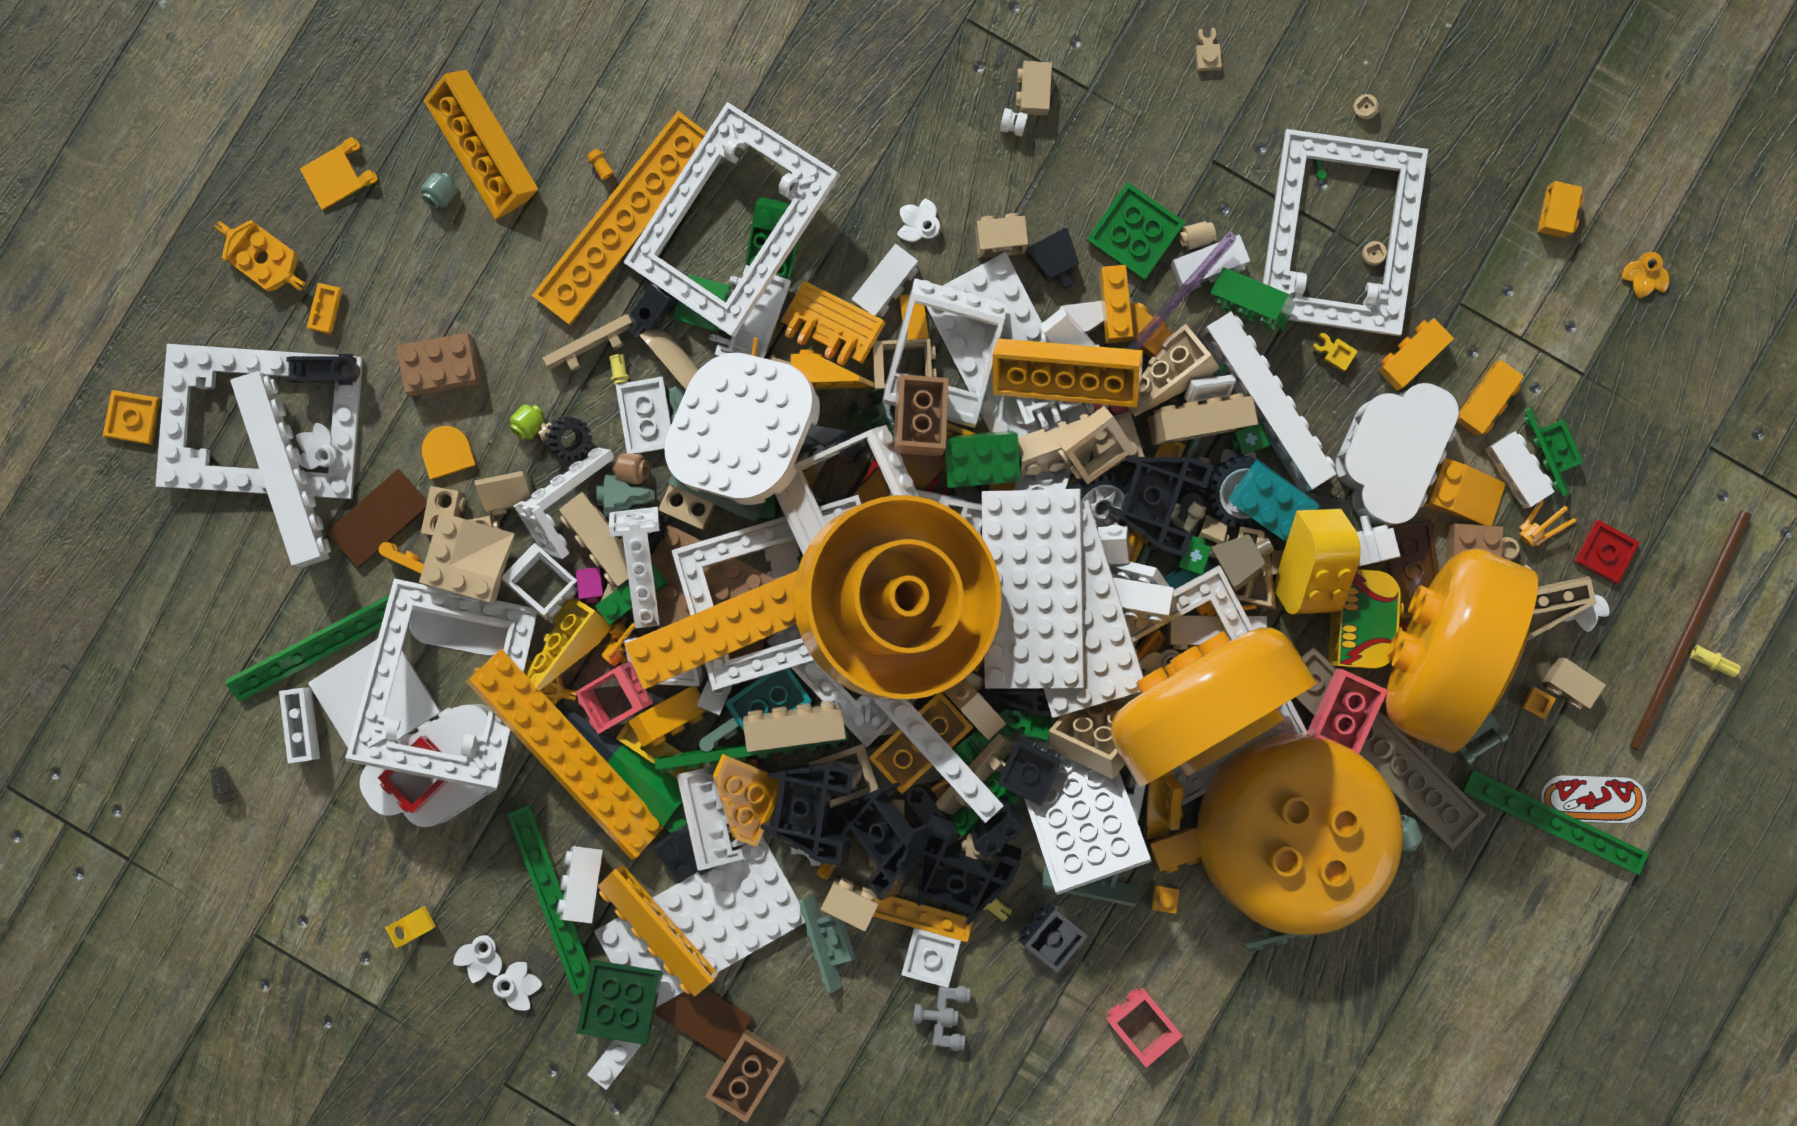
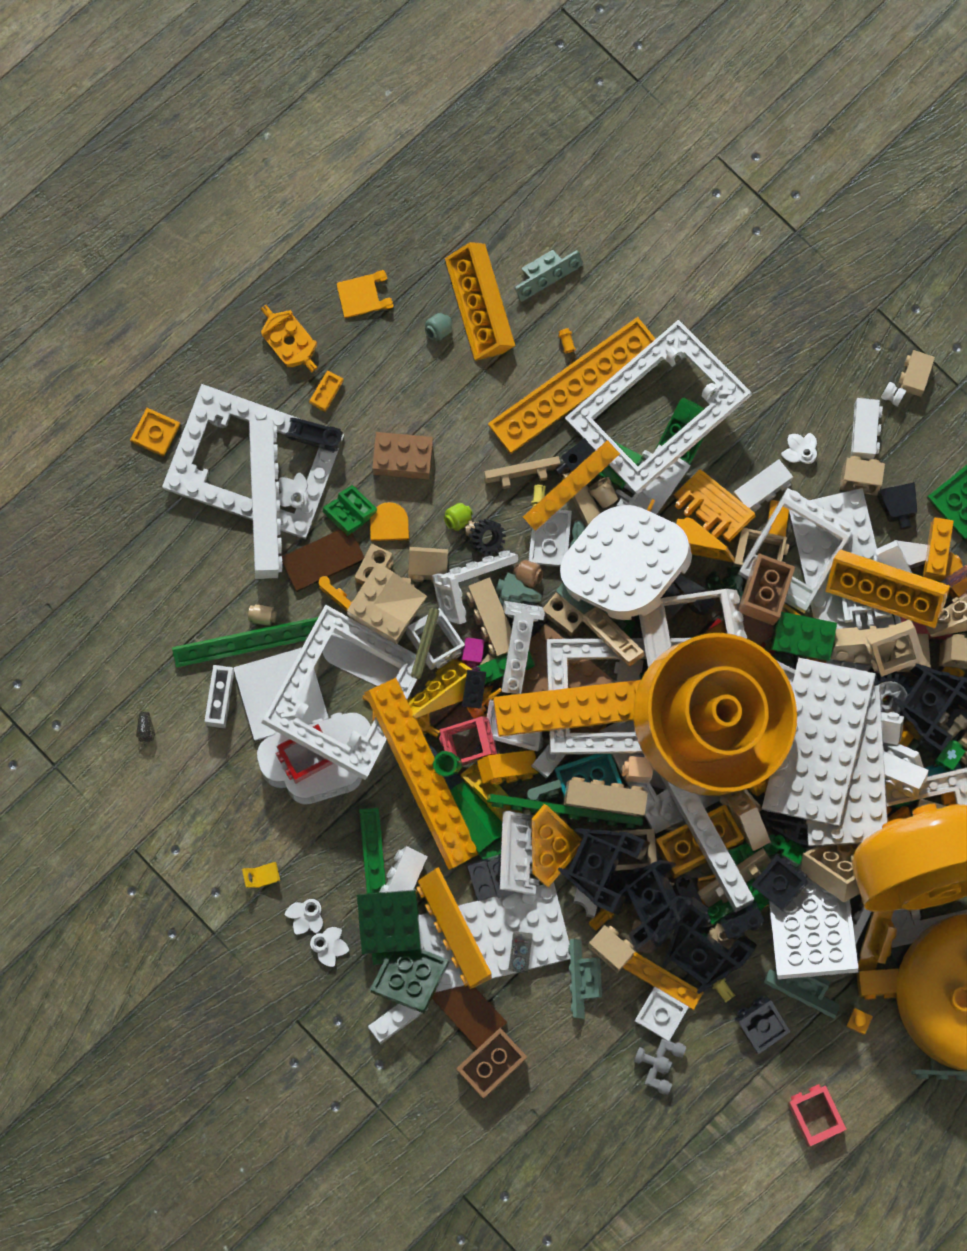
camera: 15 degrees right, 10 degrees down
none -> tan brick [248,604,277,626]
none -> green slope [322,485,377,536]
none -> dark green plate [357,889,421,954]
none -> olive axle [411,608,440,679]
none -> green piece [433,751,462,777]
none -> black hinge [462,667,487,709]
none -> clear smoke tile [508,931,533,973]
none -> sand green bracket [515,250,583,302]
none -> light orange plate [523,440,620,531]
none -> tan hinge [582,607,645,667]
none -> tan piece [588,477,618,508]
none -> light nougat brick [622,756,653,783]
none -> white brick [851,398,882,459]

